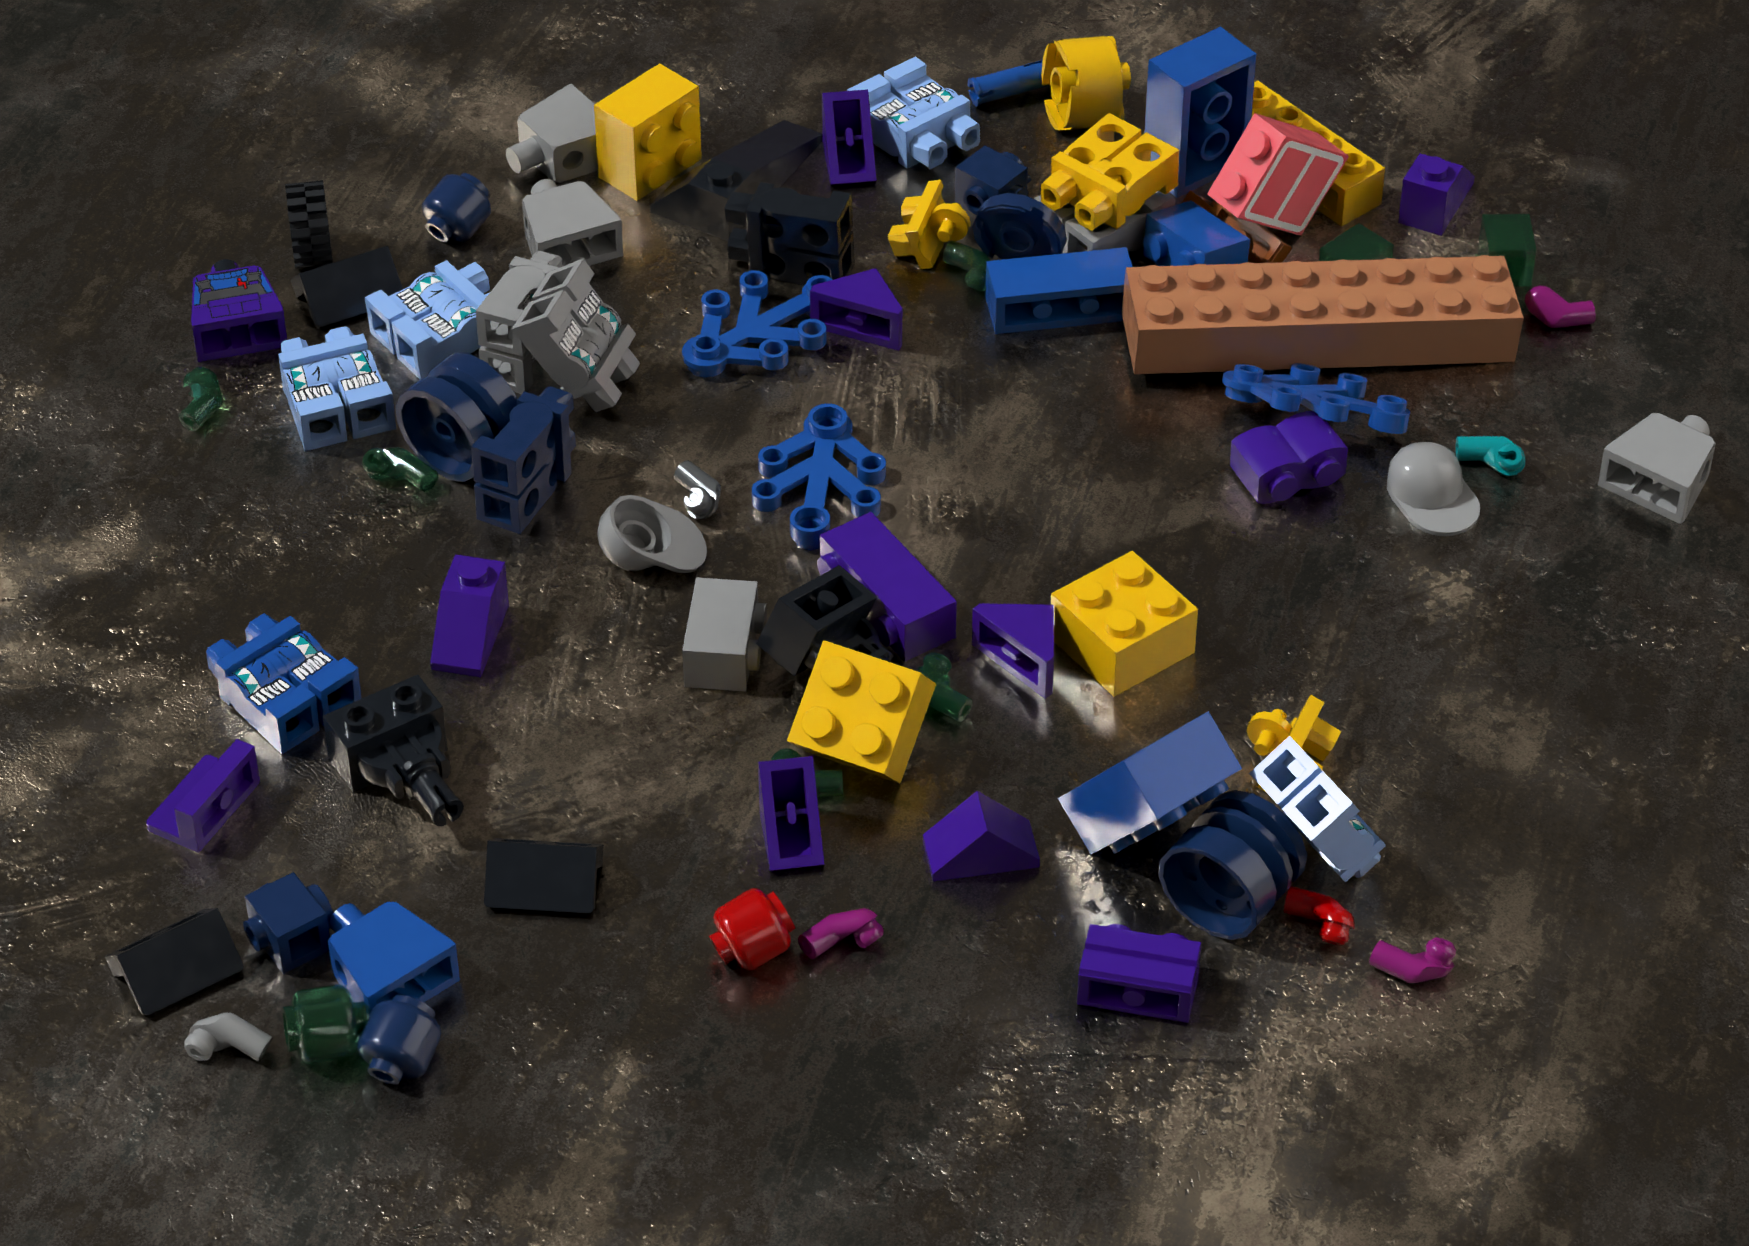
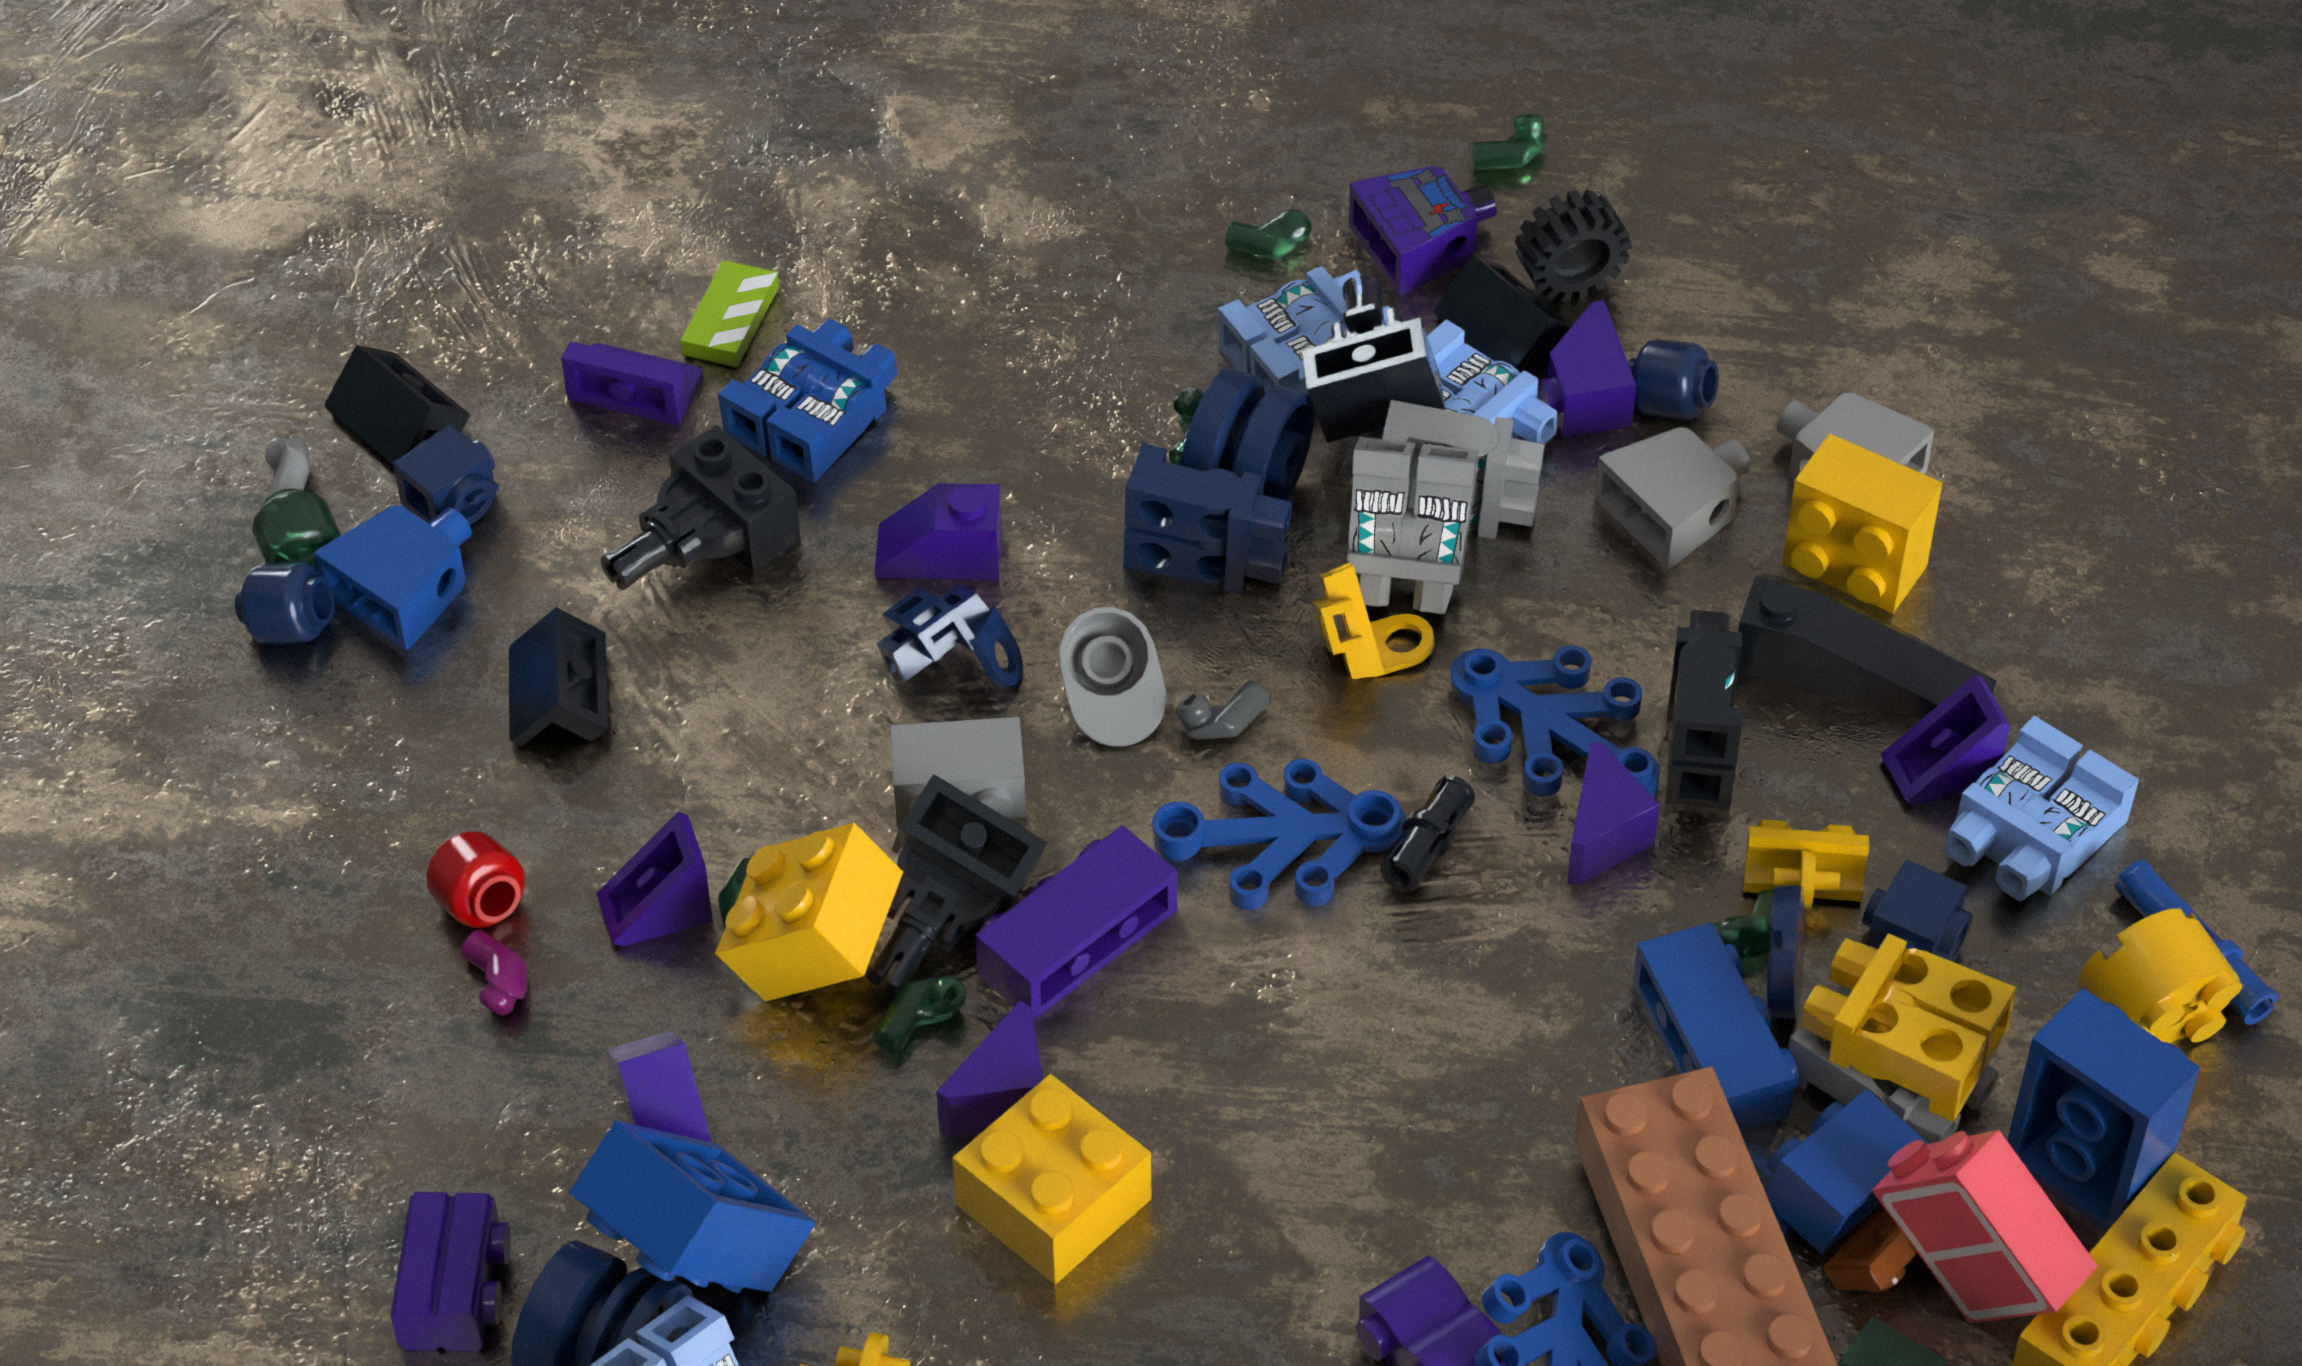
camera: 80 degrees right, 5 degrees up
none -> lime tile [680,260,779,368]
none -> dark blue piece [877,584,1023,688]
none -> black brick [1302,274,1446,443]
none -> yellow piece [1312,562,1435,679]
none -> black pin [1380,775,1476,892]
none -> clear green arm [1472,114,1548,170]
none -> dark purple slope [1539,300,1636,438]

